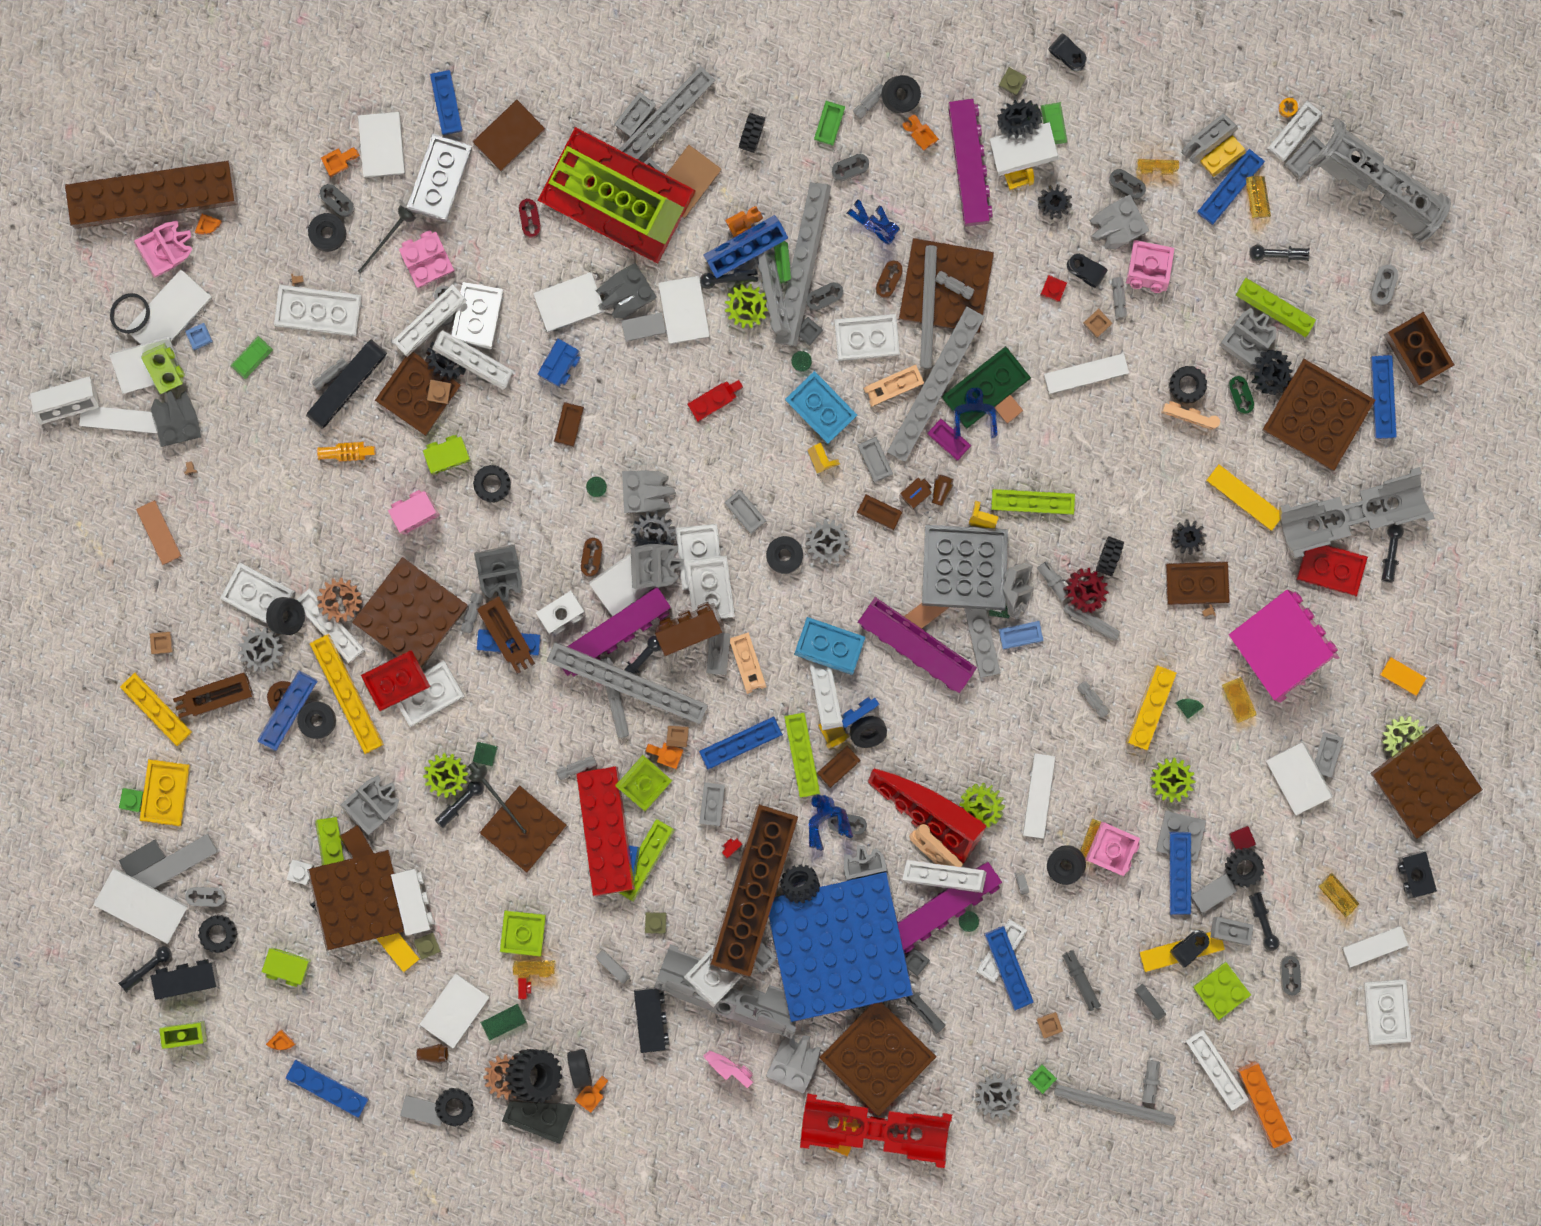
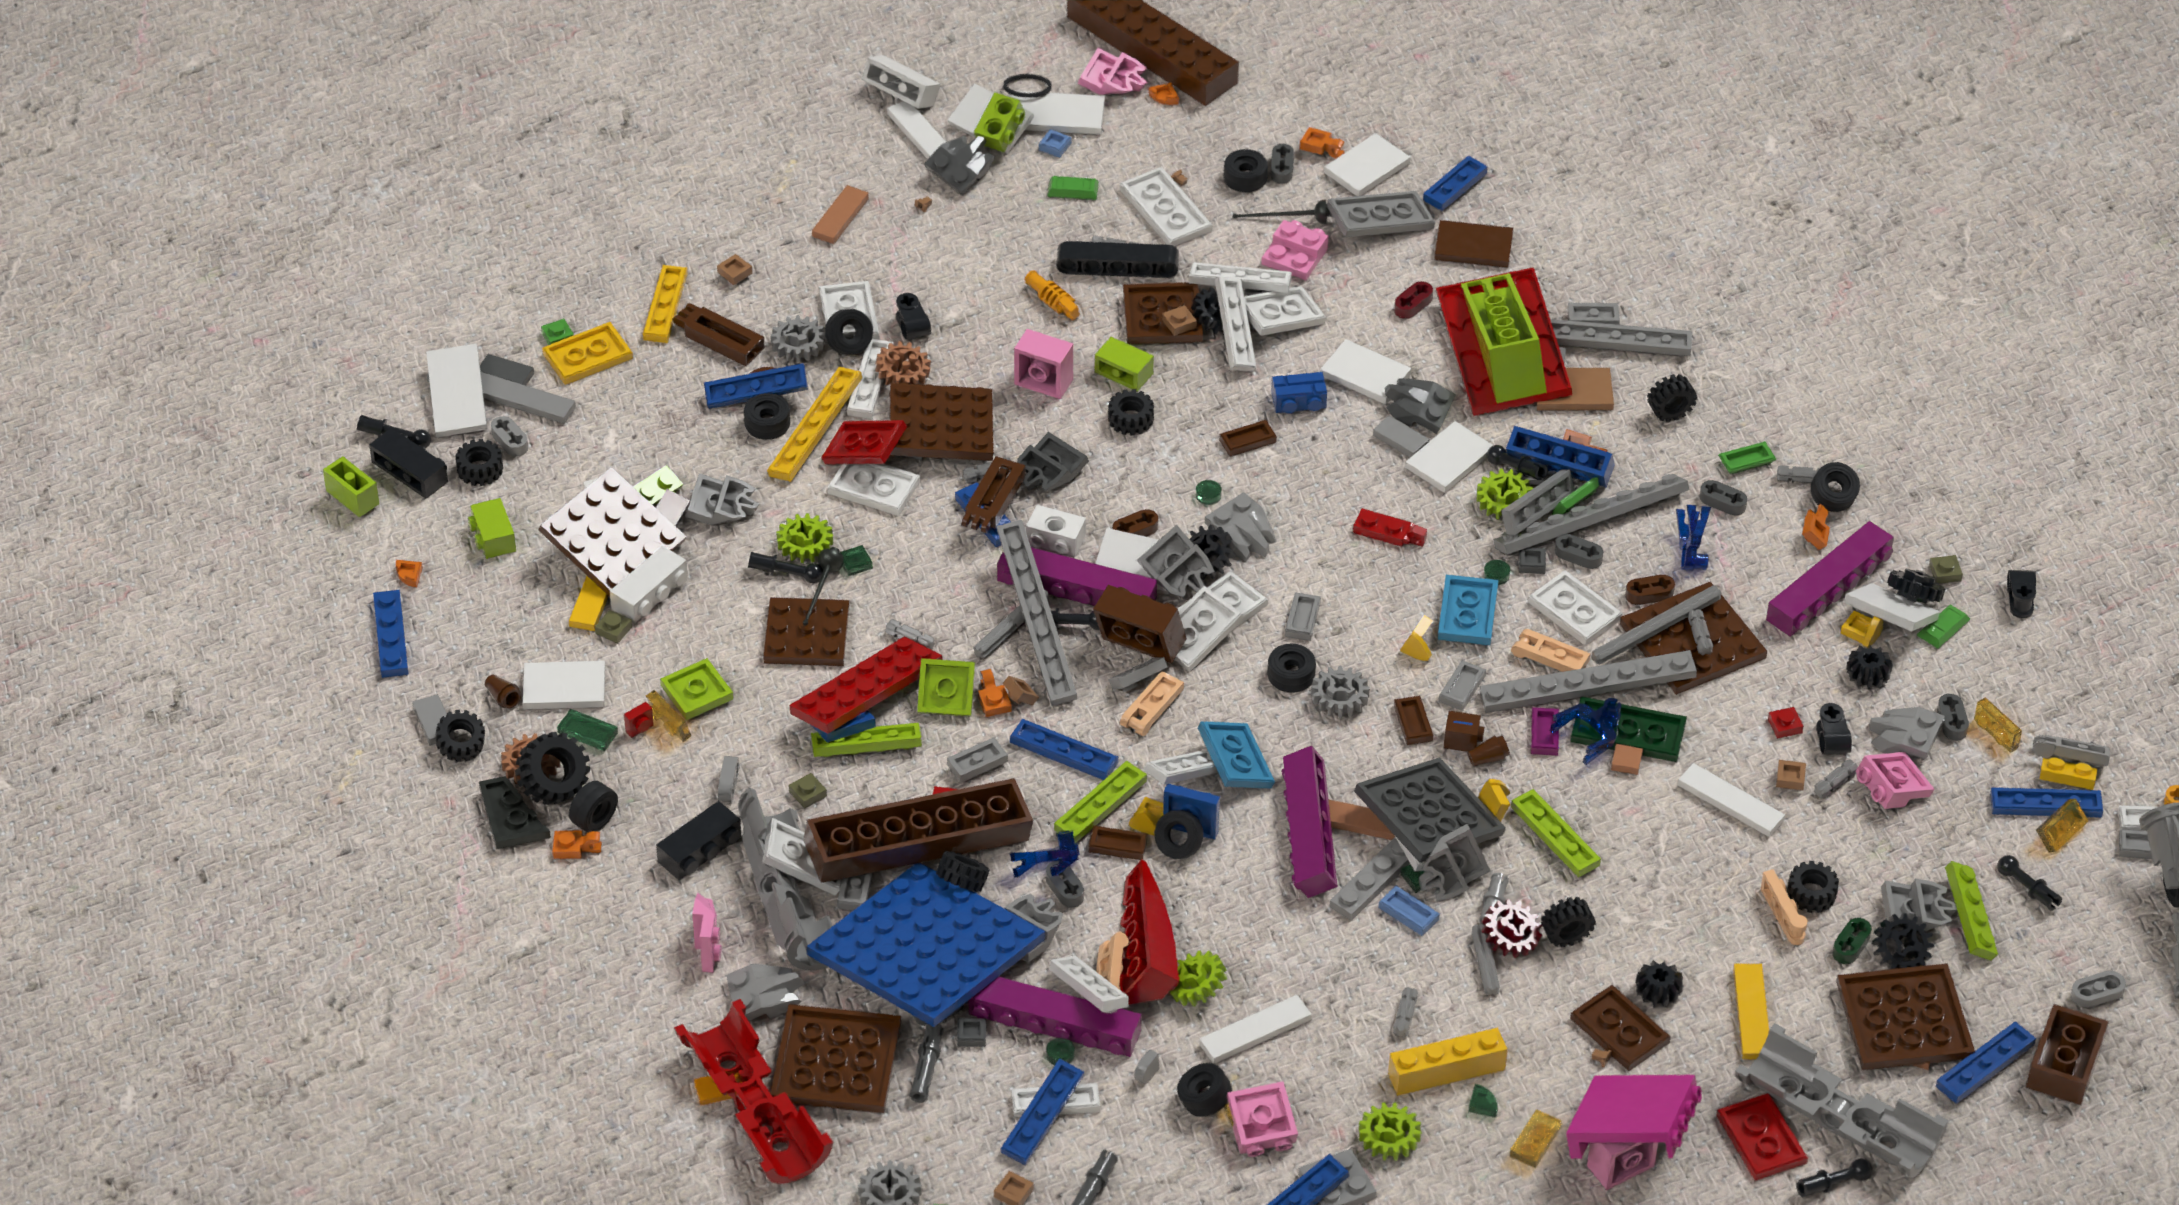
camera: 55 degrees right, 40 degrees down
none -> black piece [896,293,931,341]

